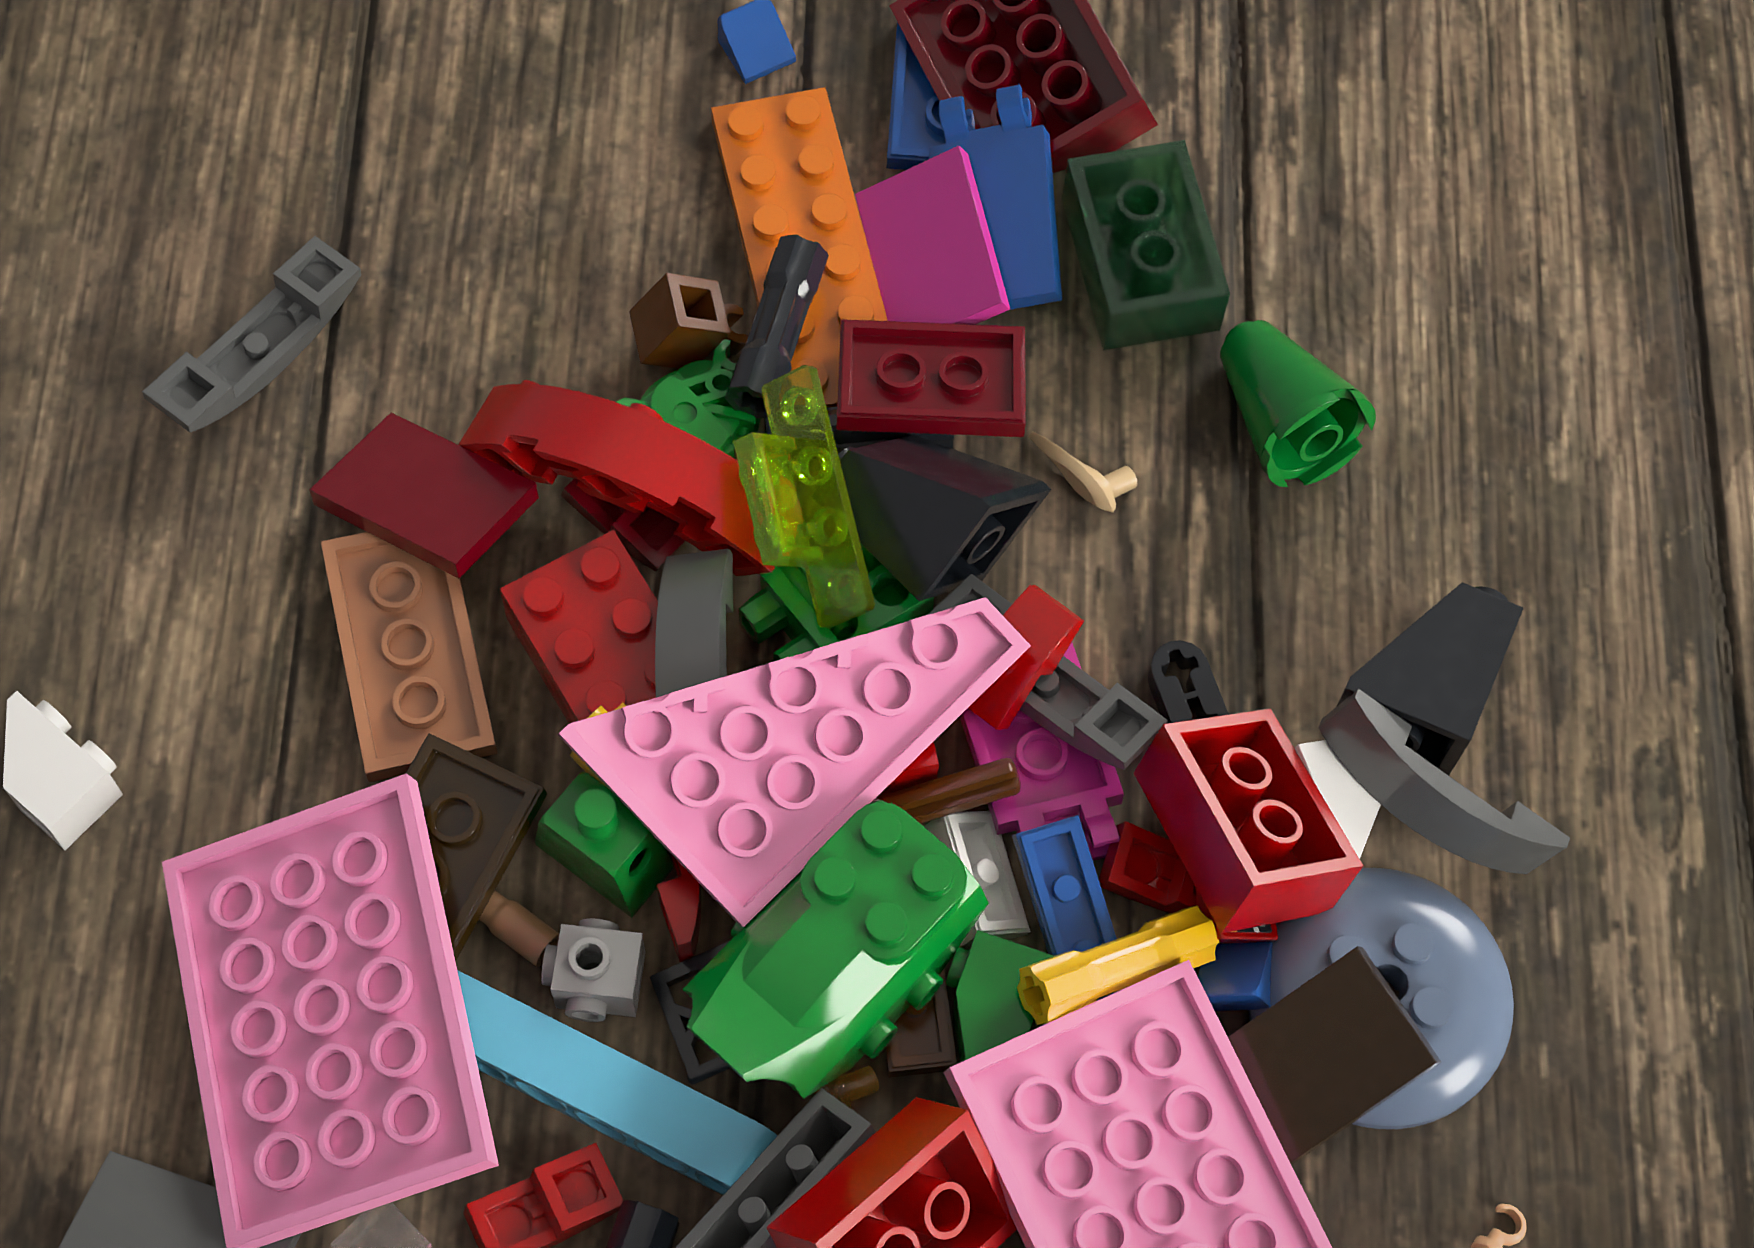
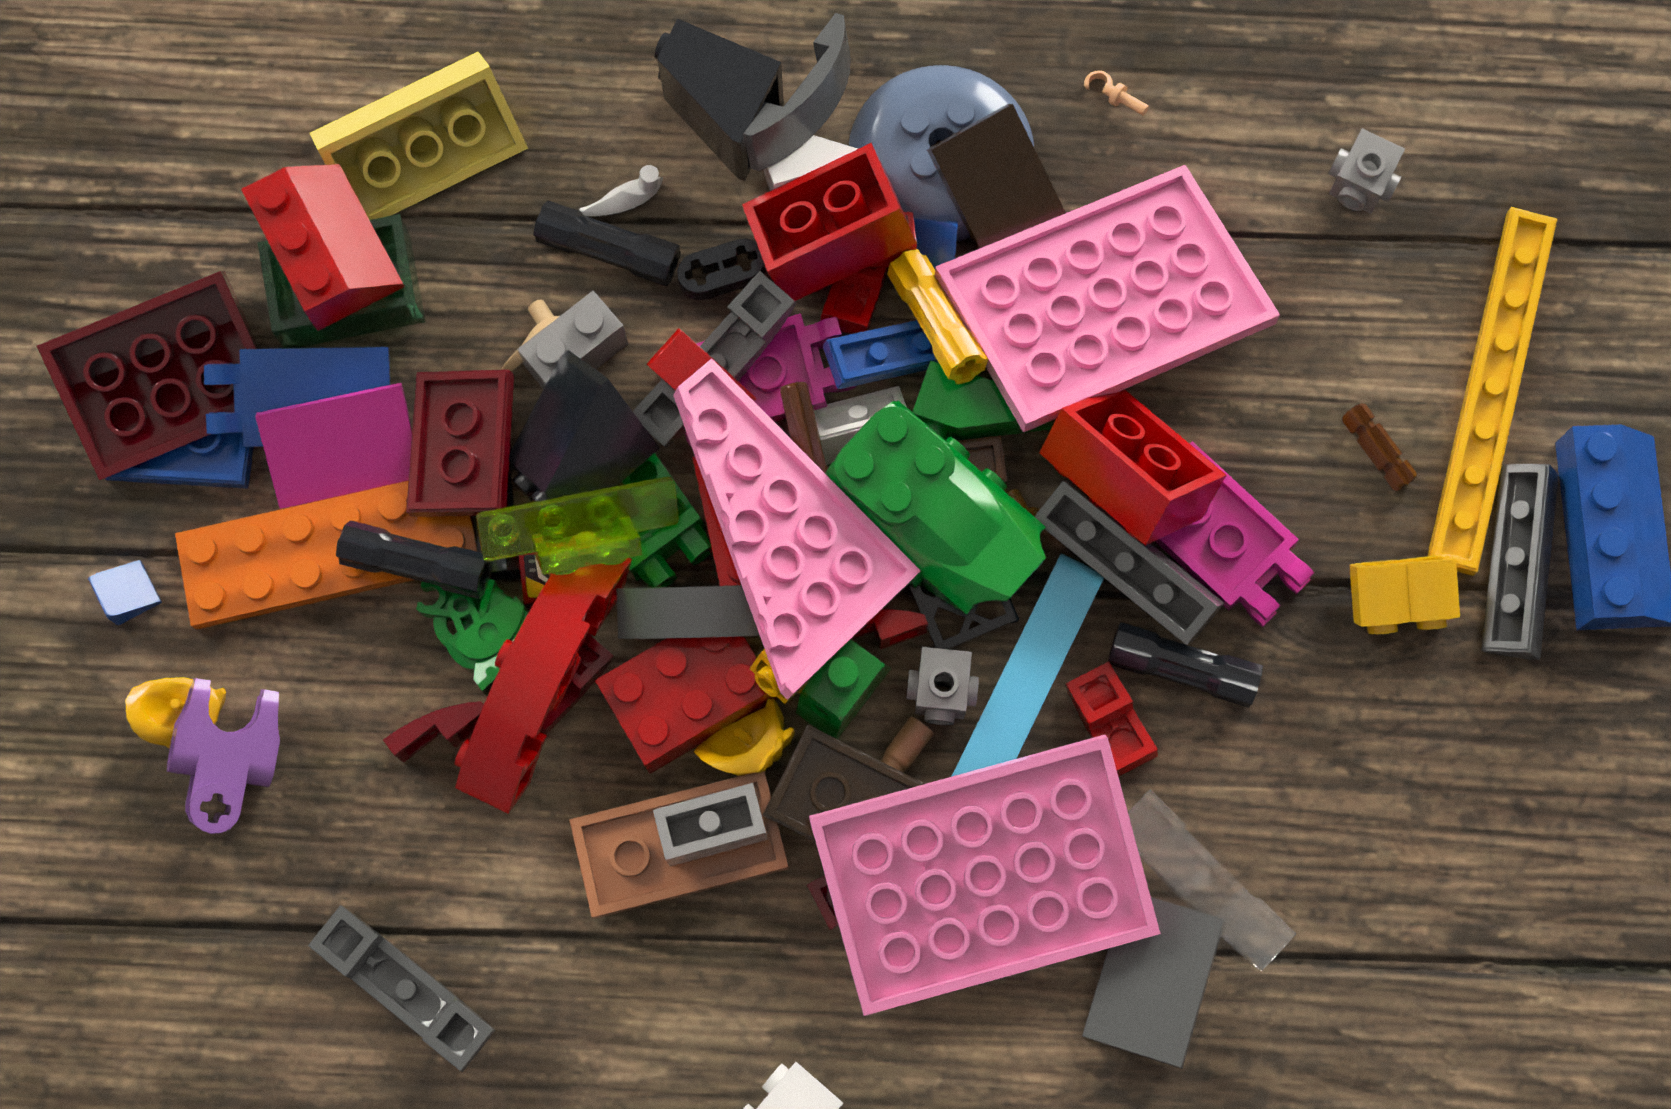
camera: 85 degrees left, 10 degrees up
dark red tile [309,412,539,579] -> none
reddish brown brick [629,273,749,369] -> none
green cone [1220,320,1376,487] -> none
none -> yellow hat [125,677,226,749]
none -> medium lavender piece [167,678,280,834]
none -> red slope [241,164,405,331]
none -> light yellow slope [310,52,528,225]
none -> dark red slope [383,701,484,763]
none -> light grey brick [517,291,629,389]
none -> black axle [533,200,681,286]
none -> white bar [579,165,663,216]
none -> light grey brick [653,783,768,866]
none -> yellow hat [694,698,795,776]

